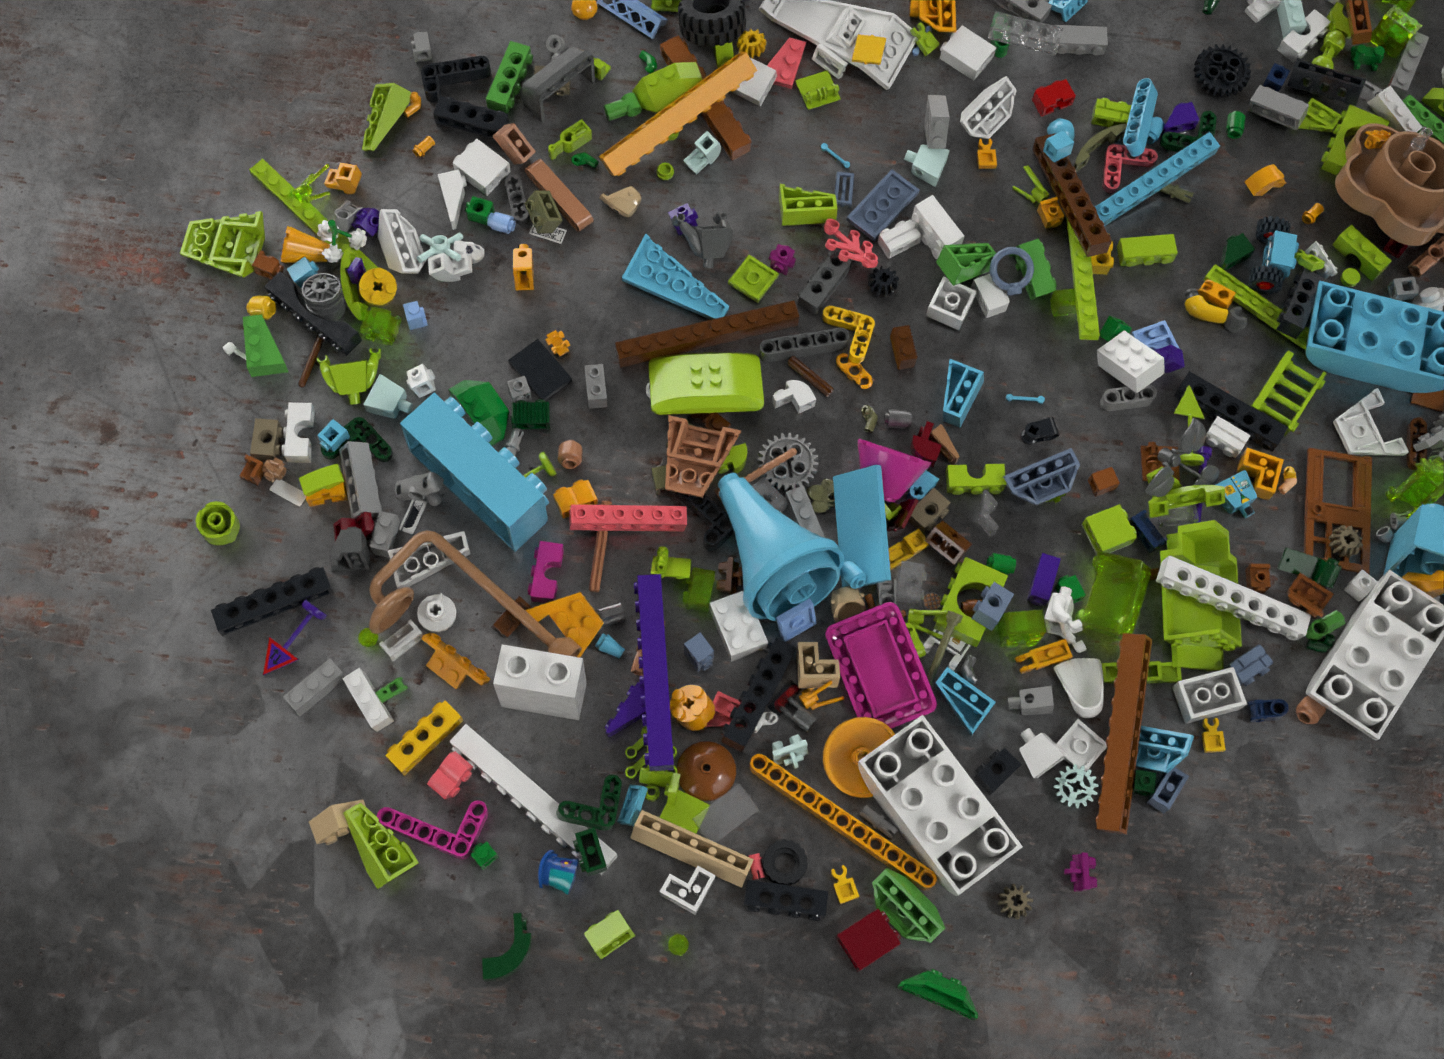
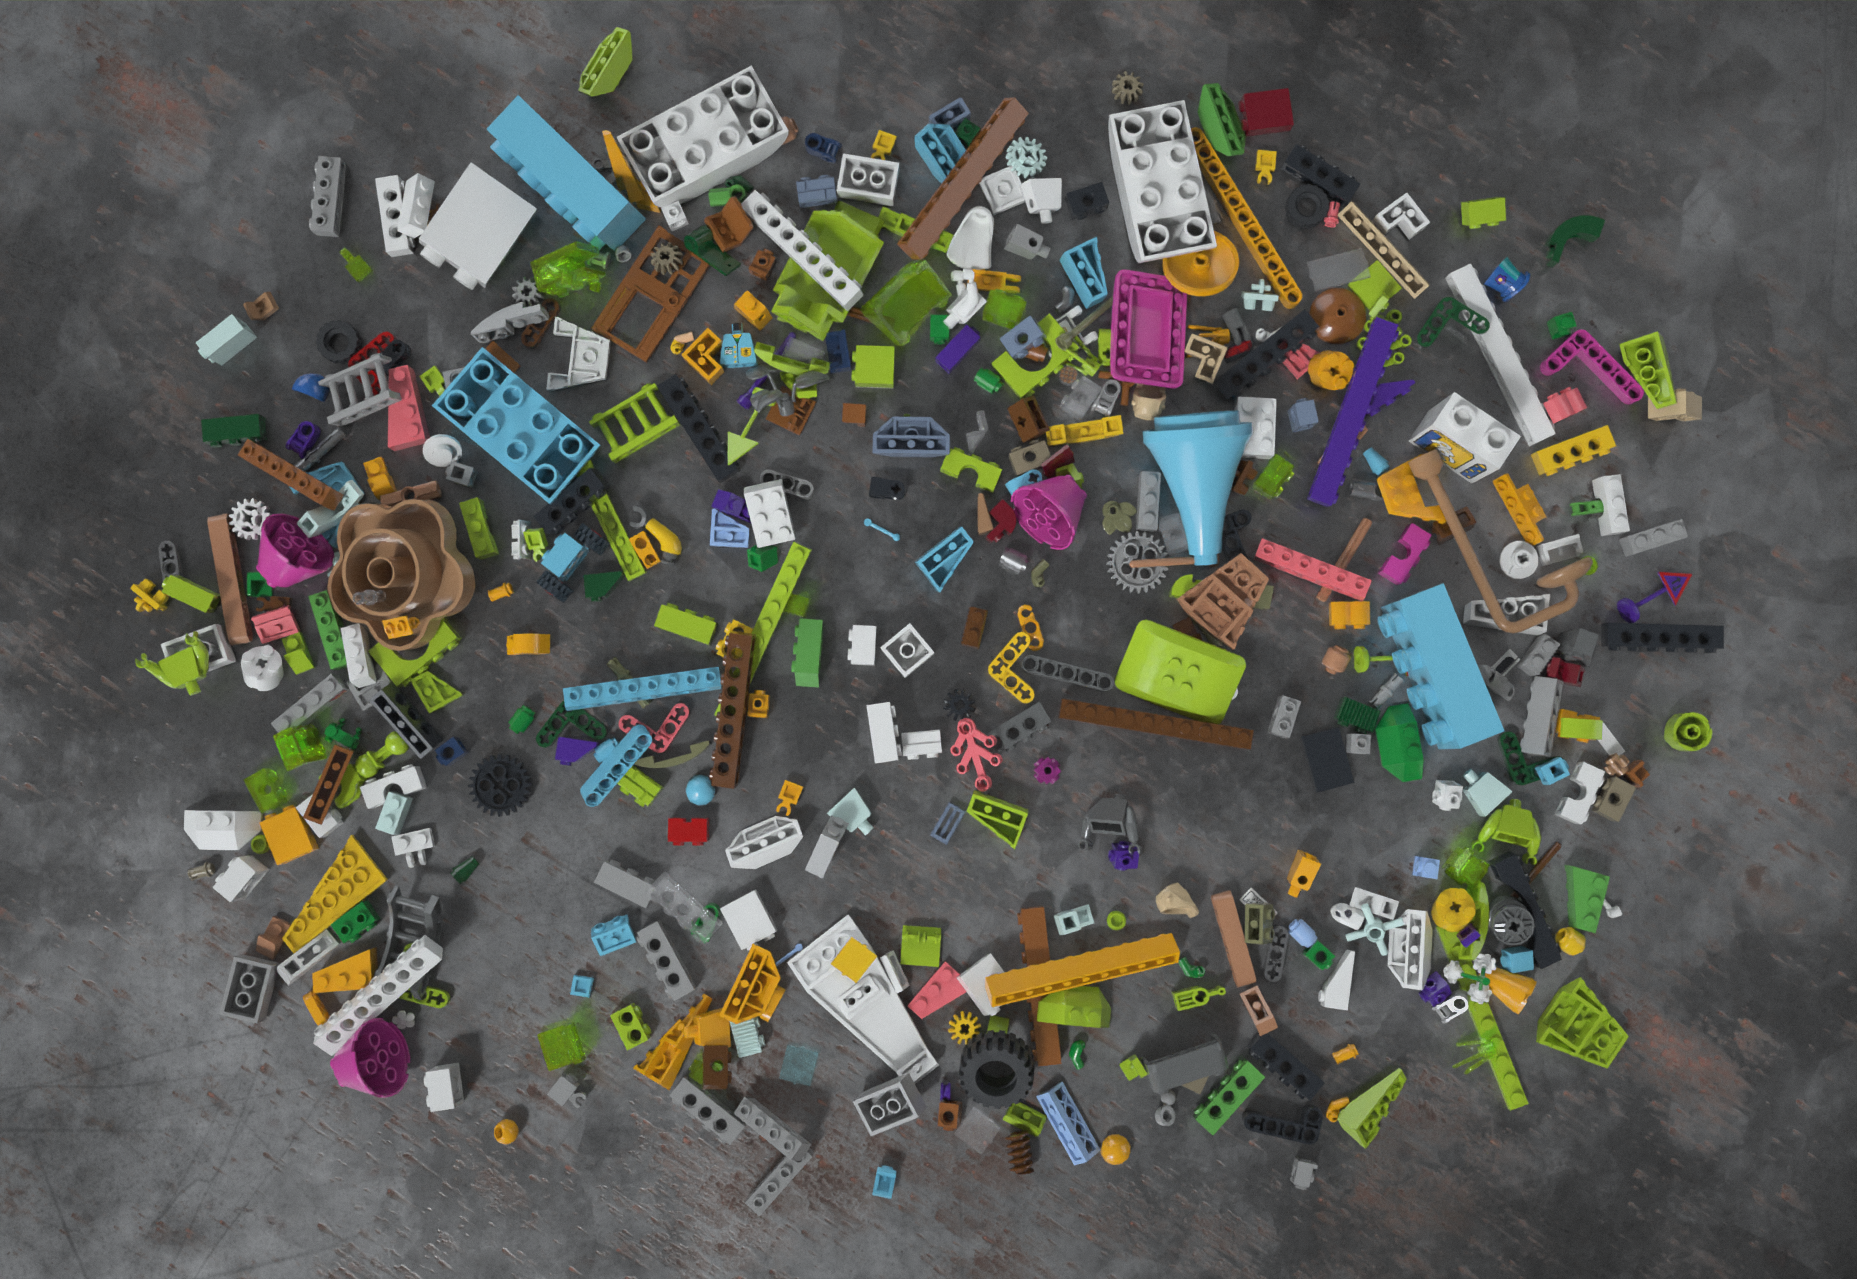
camera: 150 degrees left, 15 degrees up
dark orange brick [252,250,284,280] -> none
light orange brick [324,163,362,194] -> none
white brick [453,139,511,196] -> none
light orange piece [545,330,570,357] -> none
dark green brick [573,827,607,877] -> none
bright green piece [604,93,642,121] -> none
medium azure plate [617,784,648,826] -> none
medium azure wing [622,234,729,320] -> none
lime hinge [651,546,691,579] -> none
clear neon green plate [668,934,689,956] -> none
lime plate [728,255,779,303] -> none
white brick [772,380,816,414] -> none
light blue tile [776,598,817,642] -> none
reddish brown axle [787,356,834,397] -> none
medium azure hinge [821,143,850,168] -> none
medium azure tile [833,465,891,587] -> none
medium azure brick [840,561,867,589] -> none
sand blue plate [846,169,920,241] -> none
green wedge [897,969,978,1020] -> none
lime plate [910,22,940,56] -> none
bright green wedge [936,243,996,286] -> none
sand blue piece [990,247,1034,296] -> none
lime plant [1012,165,1050,204] -> none
medium azure panel [1043,131,1074,162] -> none
magenta hips [1064,852,1097,892] -> none
white brick [1205,416,1250,458] -> none
light grey brick [1248,85,1309,130] -> none
lime tile [1340,268,1360,287] -> none
none -> light orange torso [733,290,773,332]

